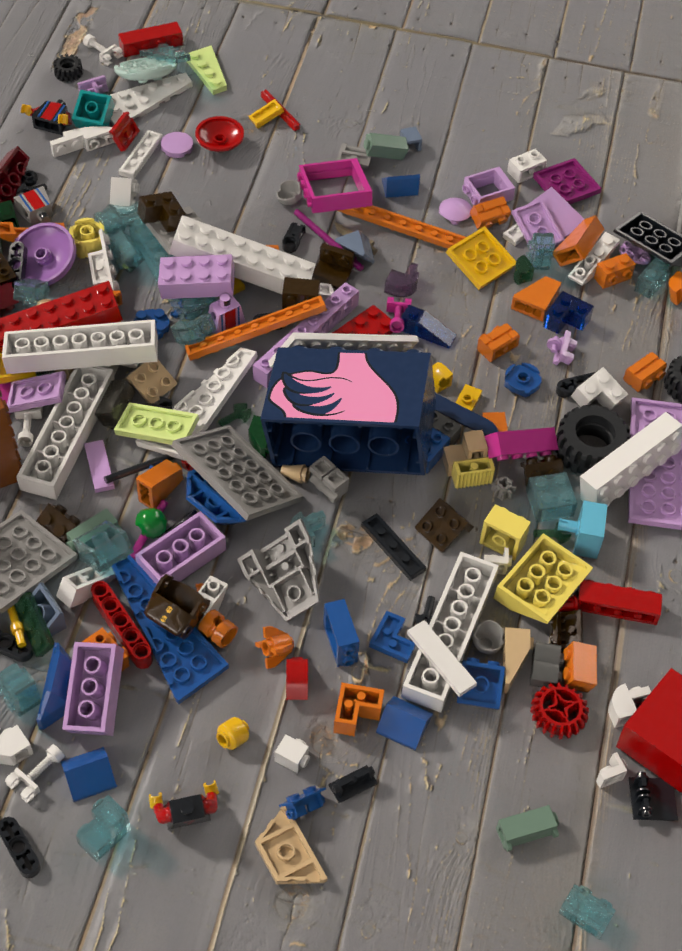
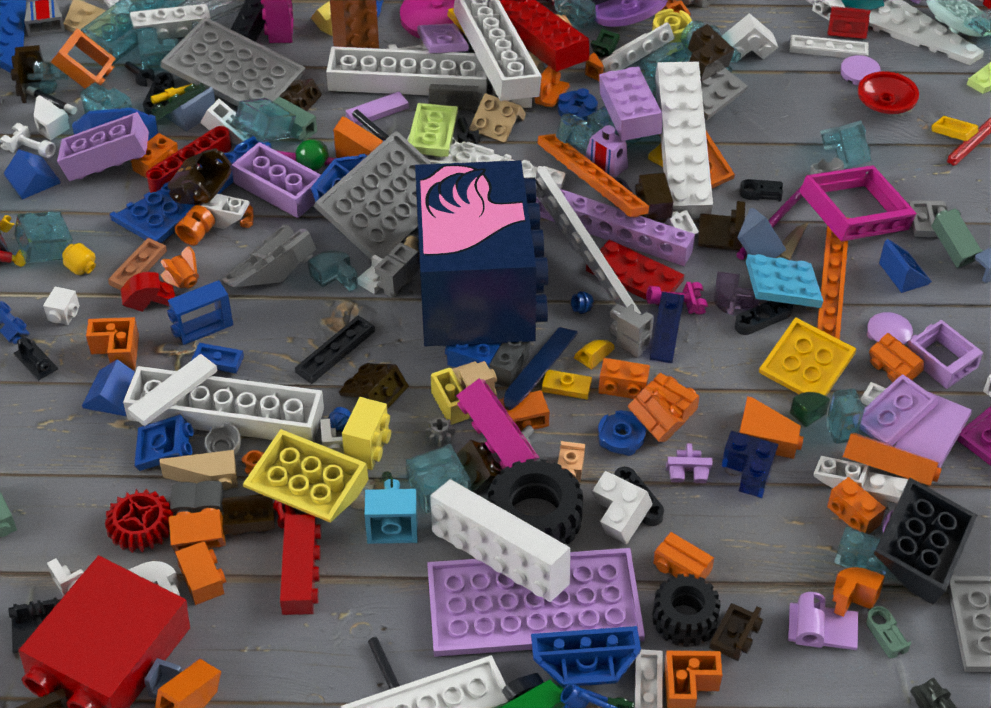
camera: 80 degrees right, 5 degrees down
none -> clear light blue brick [14,211,73,263]
none -> nougat plate [108,238,167,290]
none -> orange brick [175,541,226,605]
none -> orange plate [241,450,264,475]
none -> blue plate [328,407,351,432]
none -> white bracket [357,255,383,294]
none -> light nougat brick [558,441,585,482]
none -> dark green bracket [591,29,620,57]
none -> orange brick [598,358,650,399]
none -> light grey hips [609,304,654,358]
none -> orange brick [628,387,684,442]
none -> black beam [734,301,793,335]
none -> medium azure plate [745,254,823,308]
none -> clear light blue brick [820,120,871,168]

